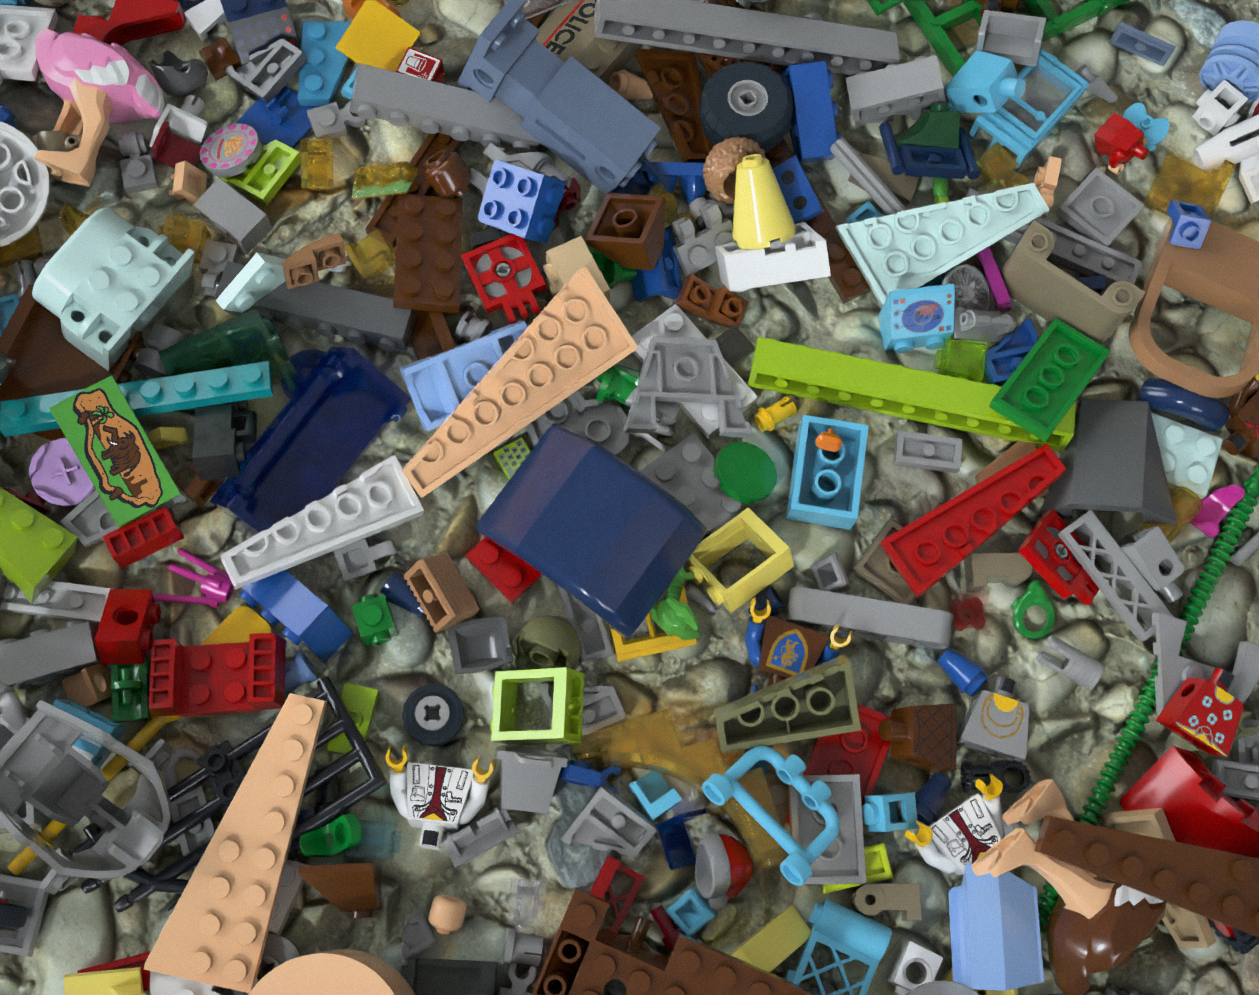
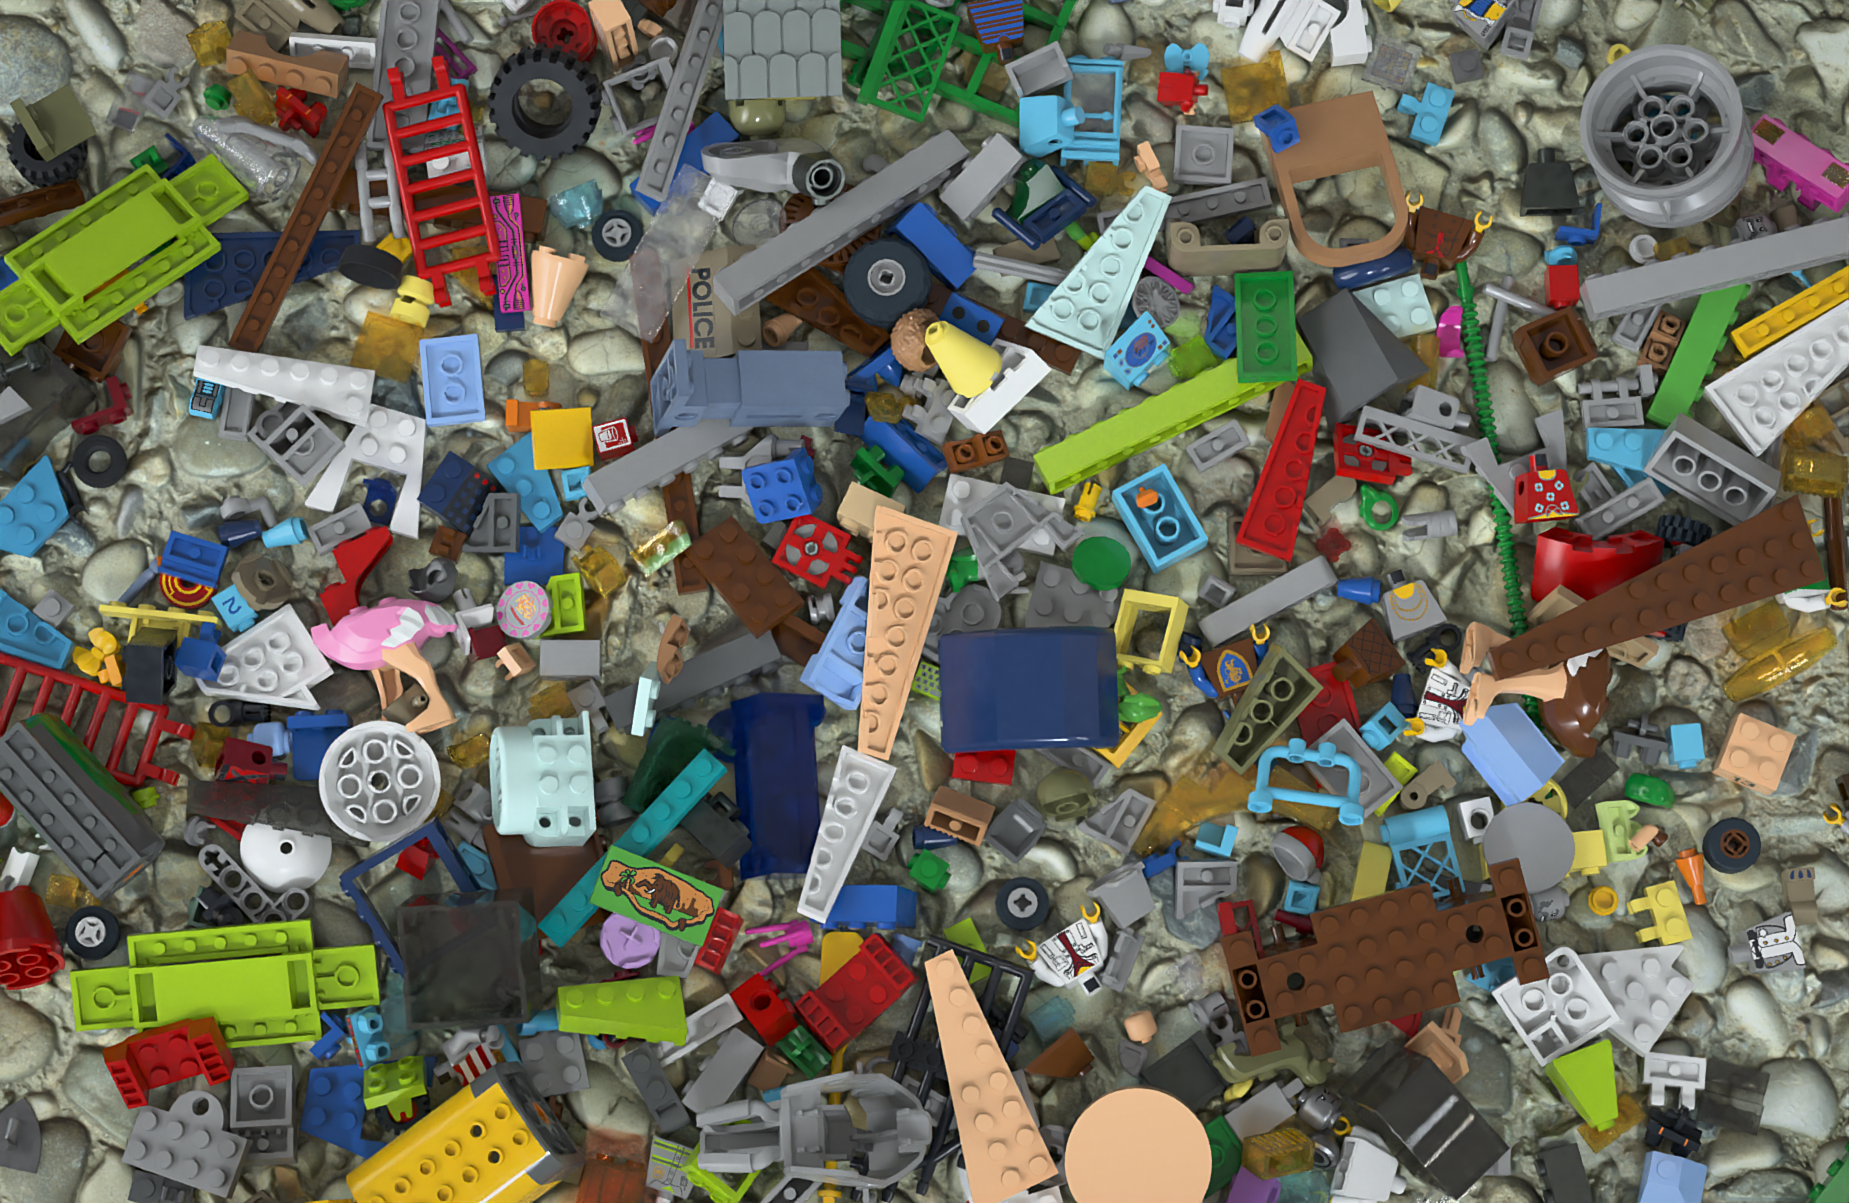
camera: 30 degrees left, 5 degrees up
light grey plate [118,131,159,194] -> none
green hair [299,813,362,857] -> none
clear yellow panel [344,230,395,279] -> none
reddish brown head [425,149,472,198] -> none
lime window [490,667,584,745] -> none
reddish brown slope [585,193,666,270] -> none
clear blue bracket [656,808,707,870] -> none
light grey piece [685,583,724,613] -> none
light grey hinge [954,307,1016,343] -> none

